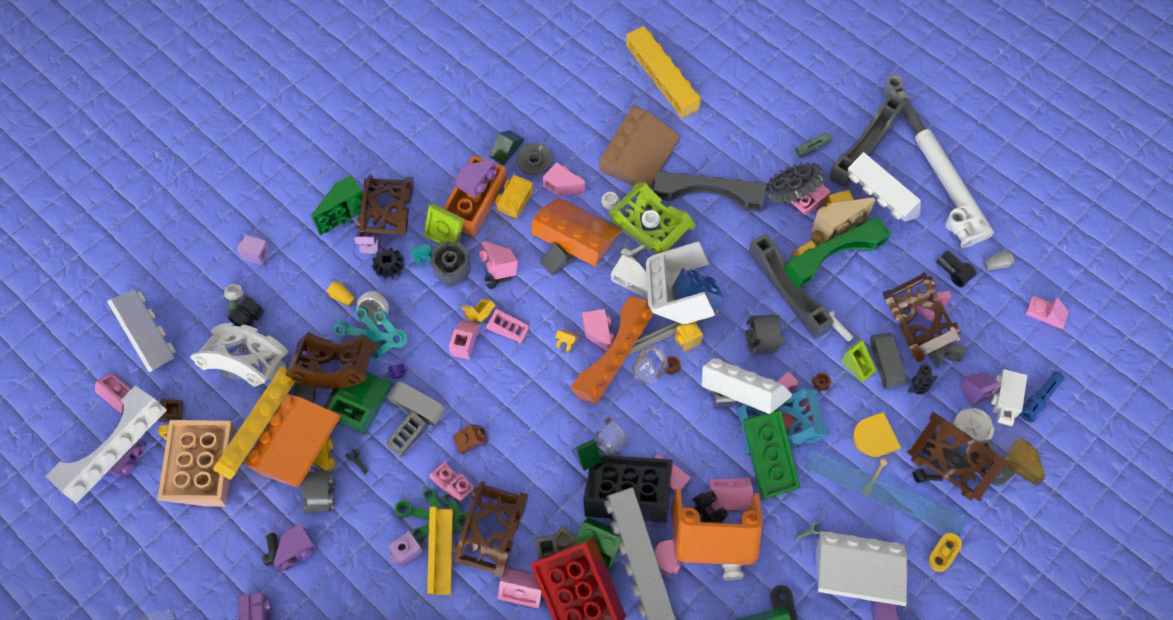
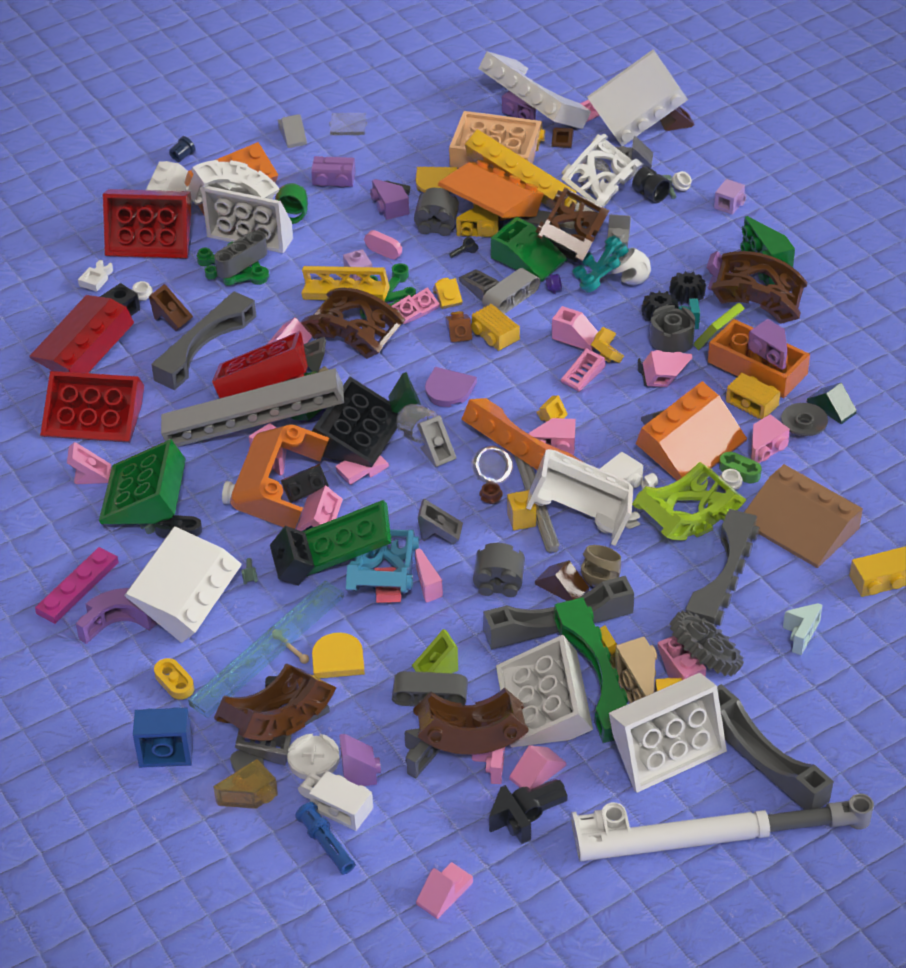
camera: 105 degrees right, 20 degrees down
yellow cone [327,281,356,307] -> none
white plate [642,210,660,228] -> none
blue brick [672,268,723,317] -> none
white slope [702,358,792,414] -> none
sand green pin [795,132,832,158] -> none
copper plate [812,373,831,391] -> none
white piece [829,311,854,342] -> none
black hinge [908,364,938,395] -> none
light grey cone [983,250,1014,271] -> none
none -> blue brick [133,707,193,768]
none -> black brick [270,526,315,586]
none -> bright pink tile [364,230,402,260]
none -> yellow tile [416,167,457,193]
none -> light grey slope [417,415,457,467]
none -> medium lavender tile [425,367,477,407]
none -> yellow bracket [433,278,463,309]
none -> yellow brick [471,303,520,351]
none -> black slope [489,785,531,844]
none -> white slope [496,635,593,747]
none -> bright pink slope [510,745,566,789]
none -> slope [535,560,589,601]
none -> dark tan helmet [581,545,621,588]
none -> light grey slope [607,214,631,248]
none -> flat silver slope [616,136,653,168]
none -> black gear [641,291,679,321]
none -> bright green beam [719,452,762,483]
none -> light aqua slope [783,603,823,656]

